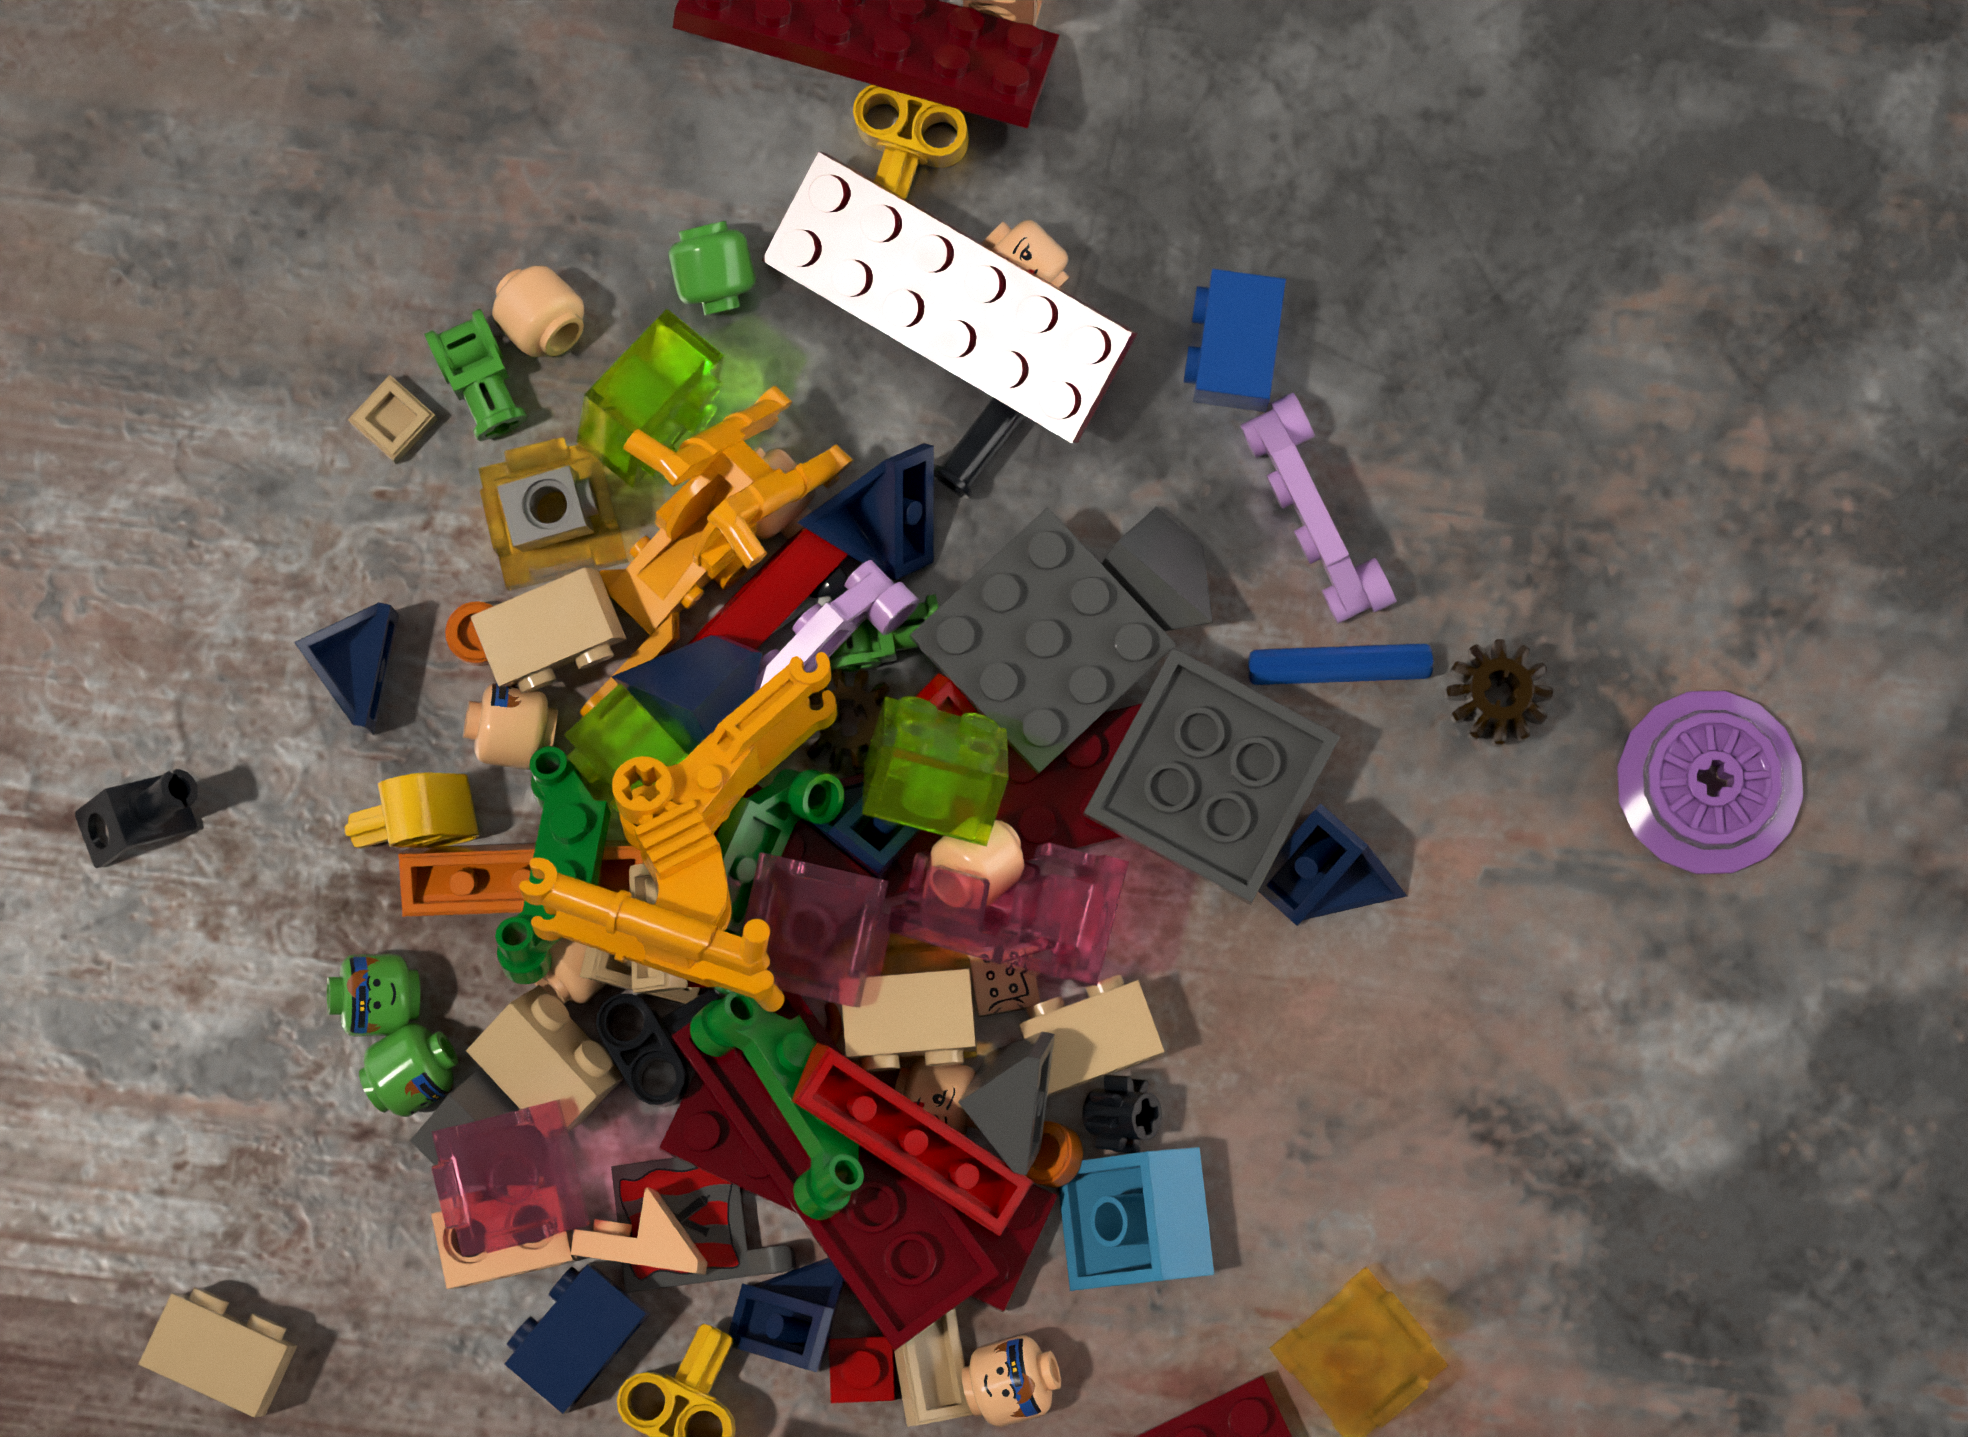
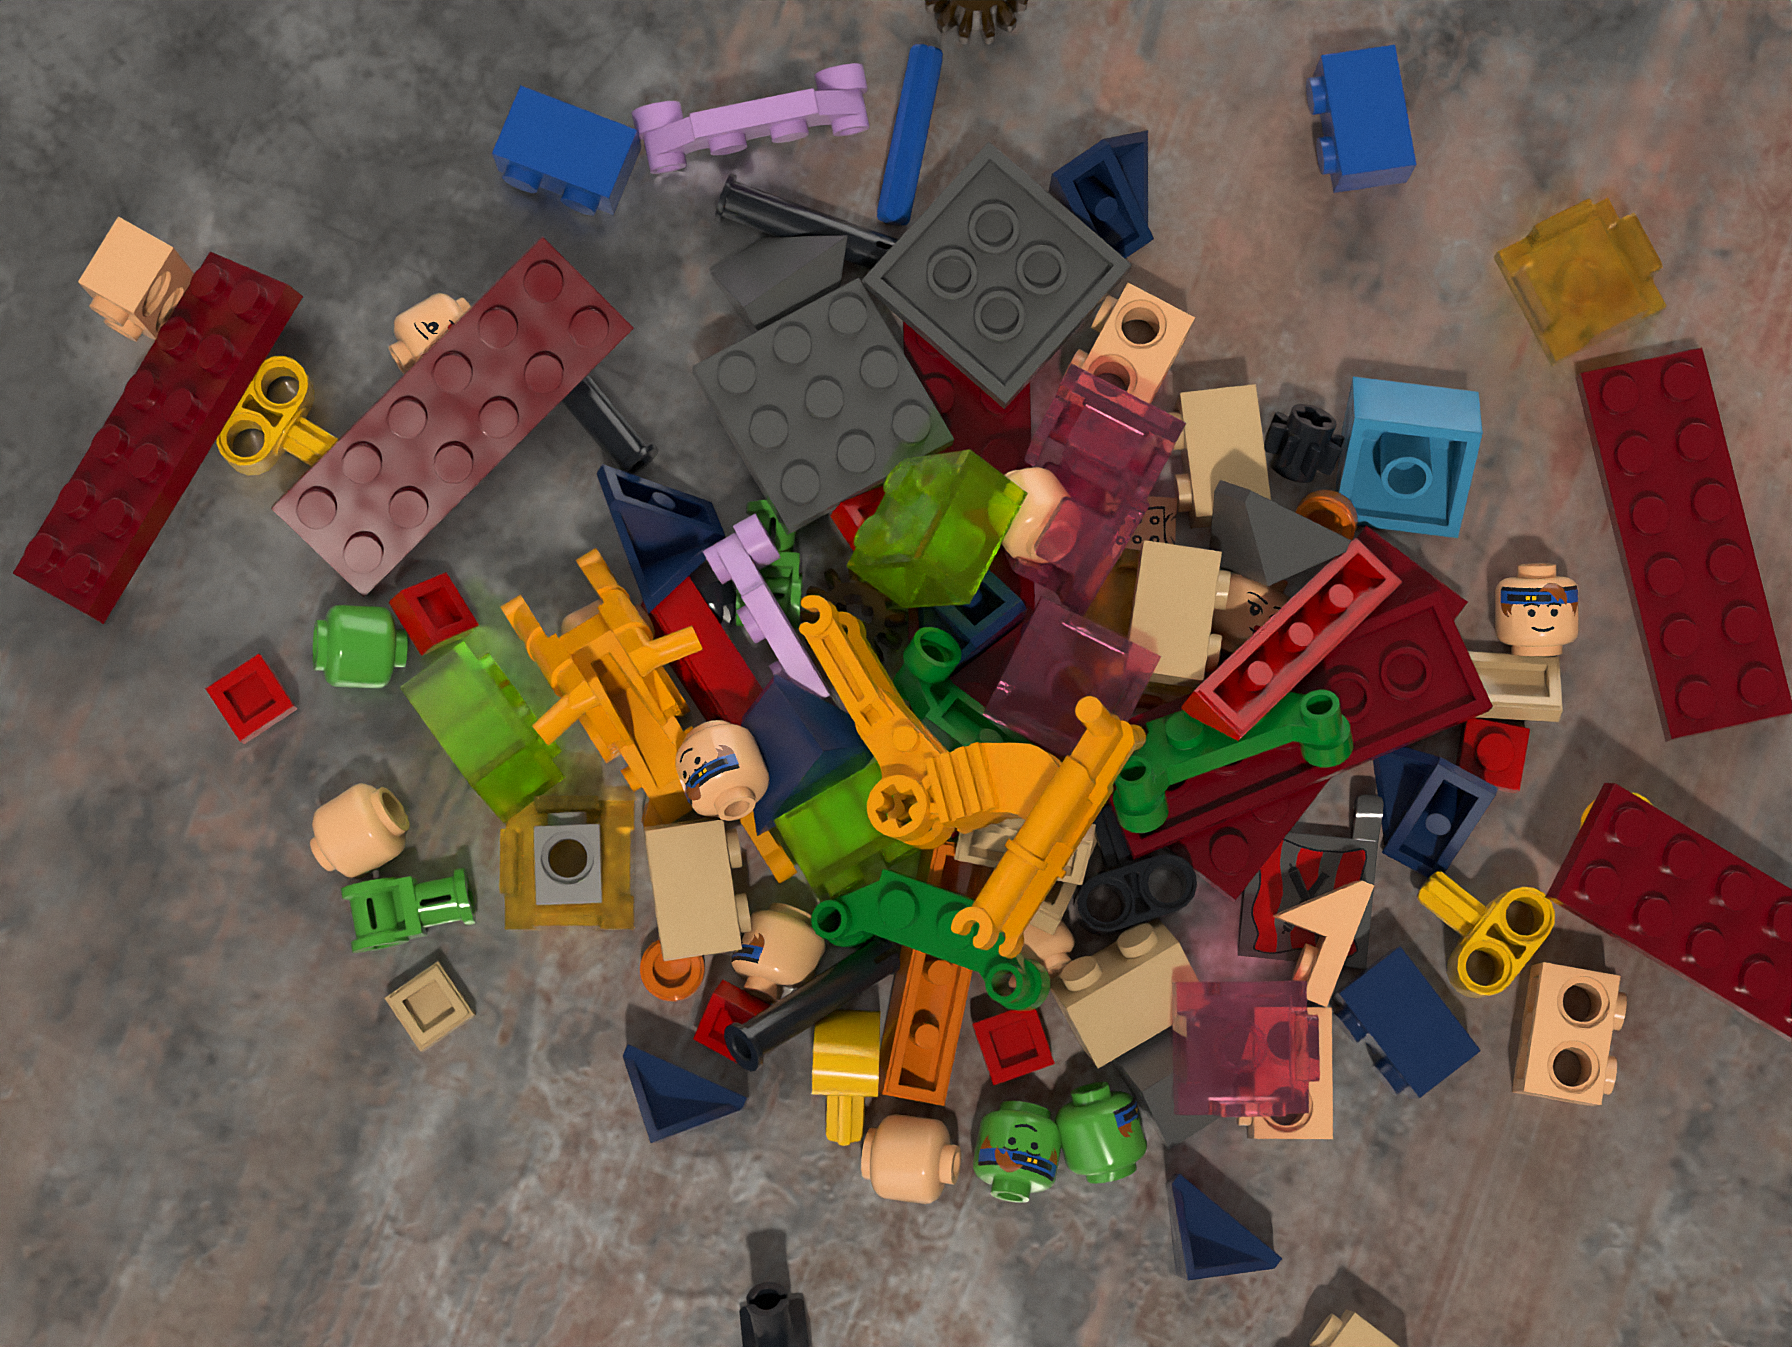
camera: 80 degrees left, 0 degrees up
none -> red plate [205,653,298,744]
none -> red plate [388,572,479,656]
none -> light nougat head [675,720,769,821]
none -> red plate [693,979,771,1063]
none -> black pin [714,174,899,269]
none -> black pin [724,936,900,1072]
none -> light nougat head [861,1114,961,1204]
none -> red plate [972,1009,1055,1086]
none -> light nougat brick [1062,283,1195,440]
none -> dark blue slope [1166,1173,1283,1281]
none -> blue brick [1306,45,1417,193]

